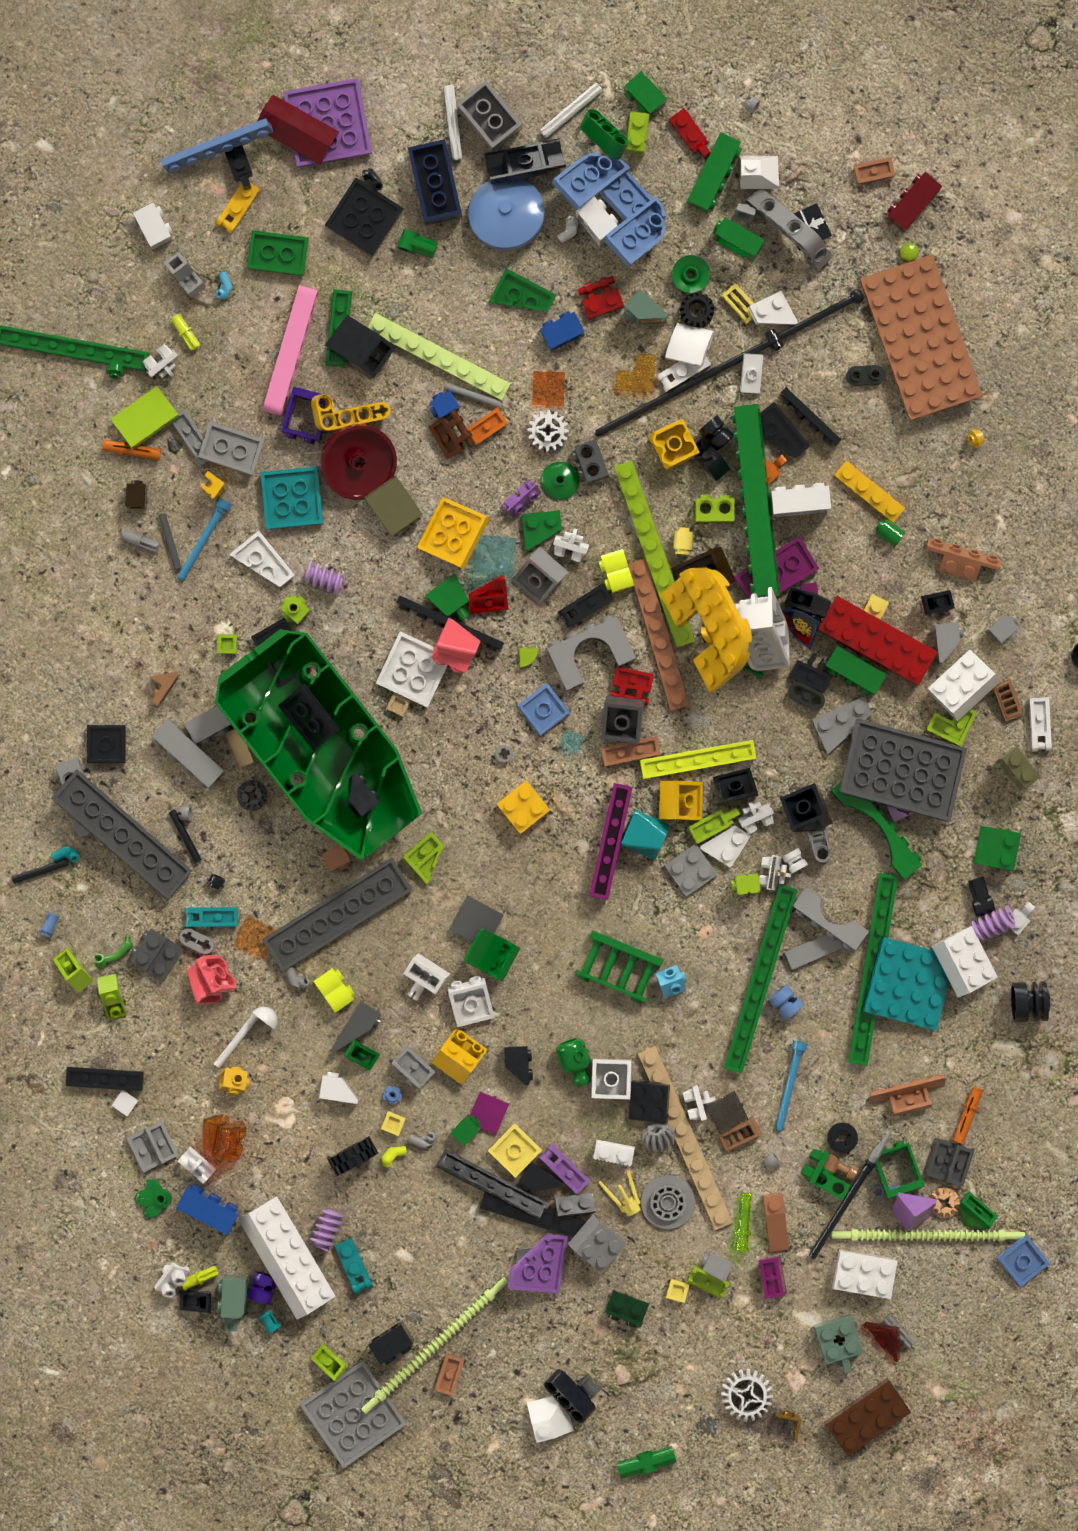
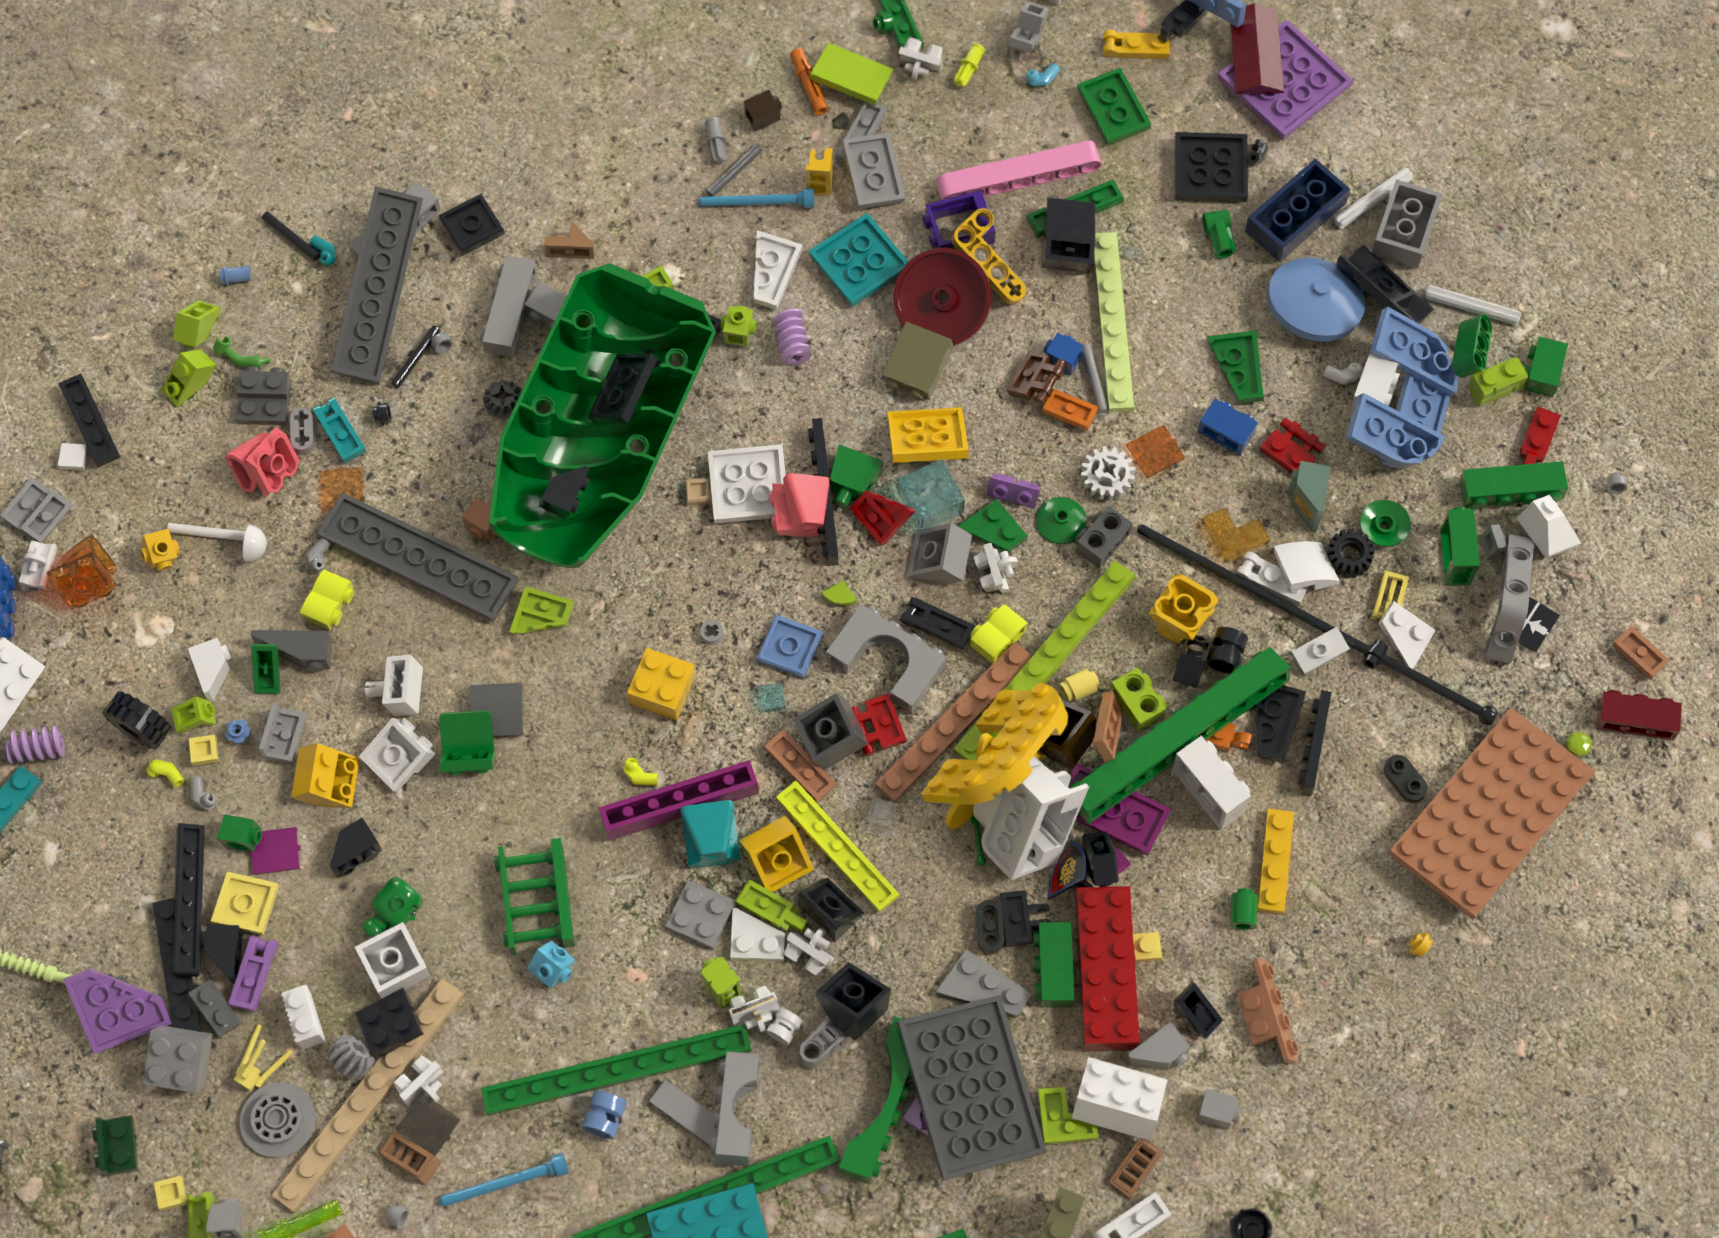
camera: 60 degrees right, 20 degrees down
none -> lime bracket [171,696,216,734]
none -> neon yellow arm [623,758,658,786]
none -> nougat plate [1092,691,1124,762]

